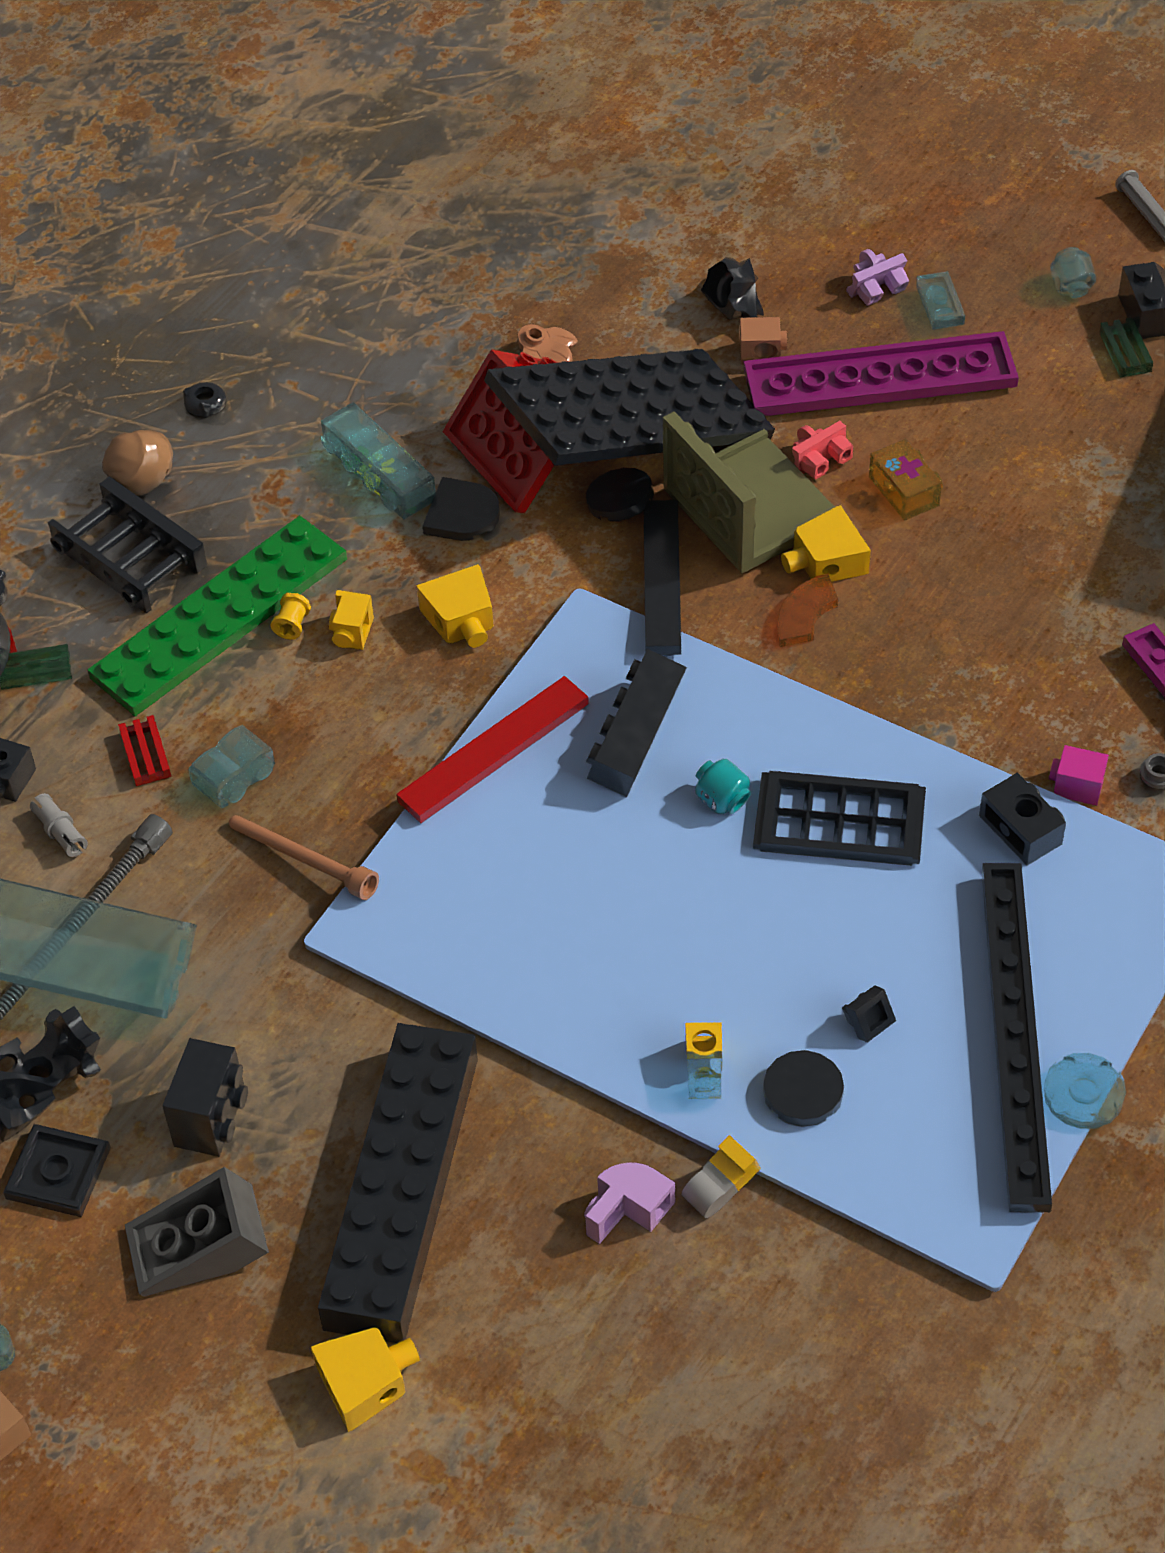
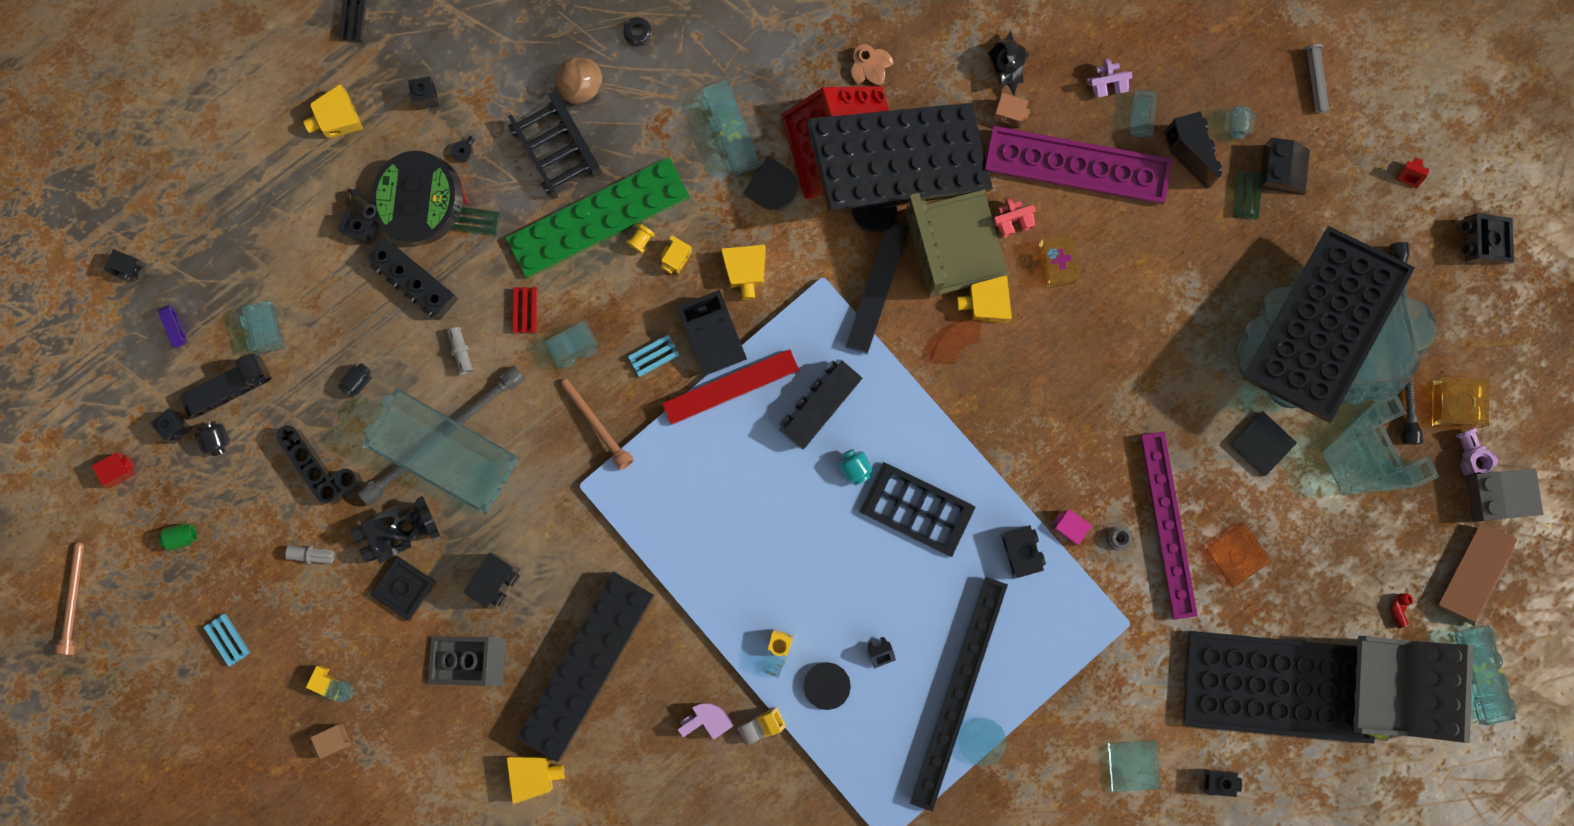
camera: 15 degrees right, 30 degrees up
none -> medium azure tile [628,335,680,378]
none -> black slope [677,290,747,376]
none -> black slope [1164,111,1222,189]

